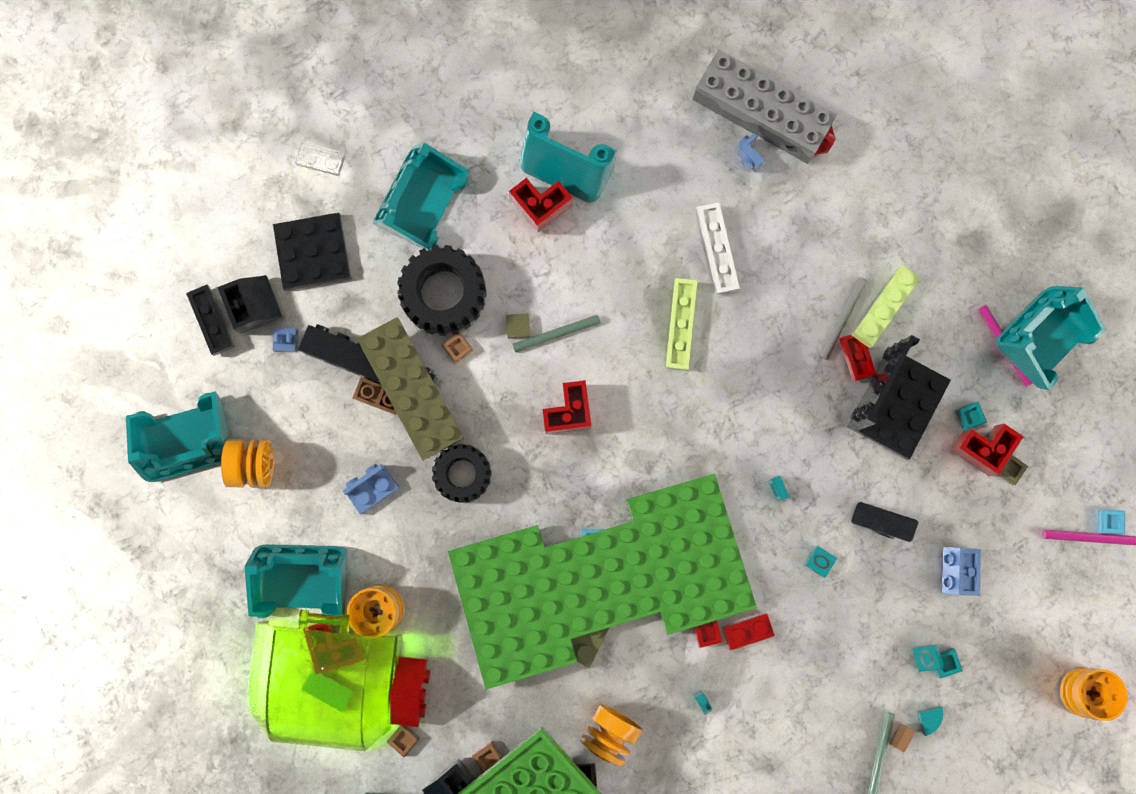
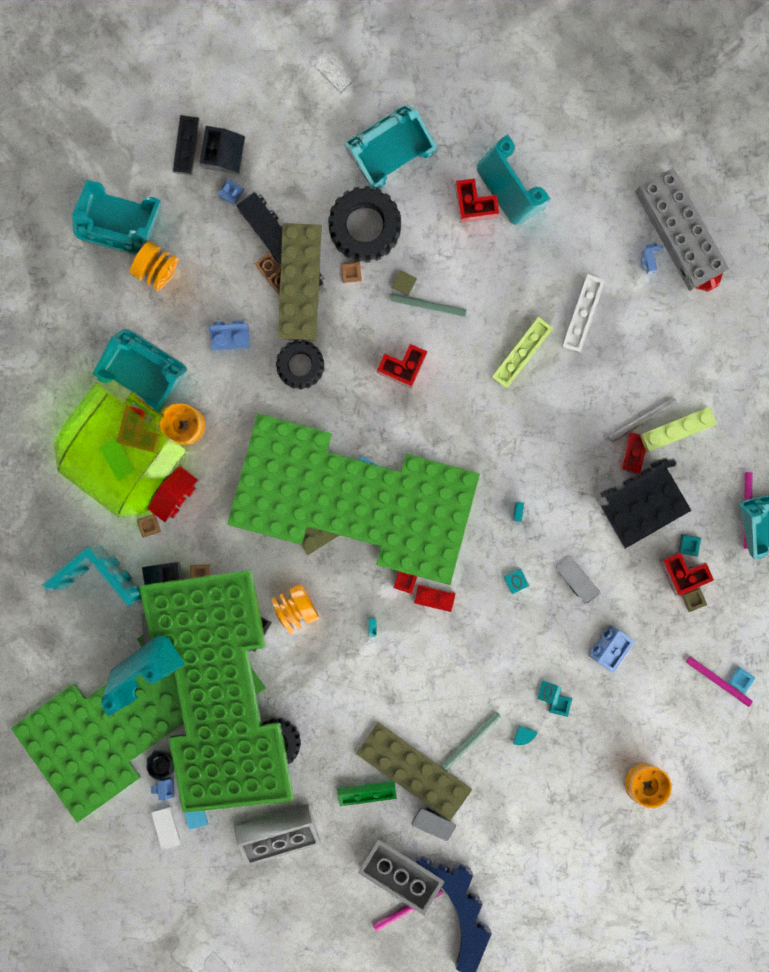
camera: 30 degrees right, 5 degrees up
black plate [273,212,351,291] -> none
medium nougat tile [890,724,915,752] -> none

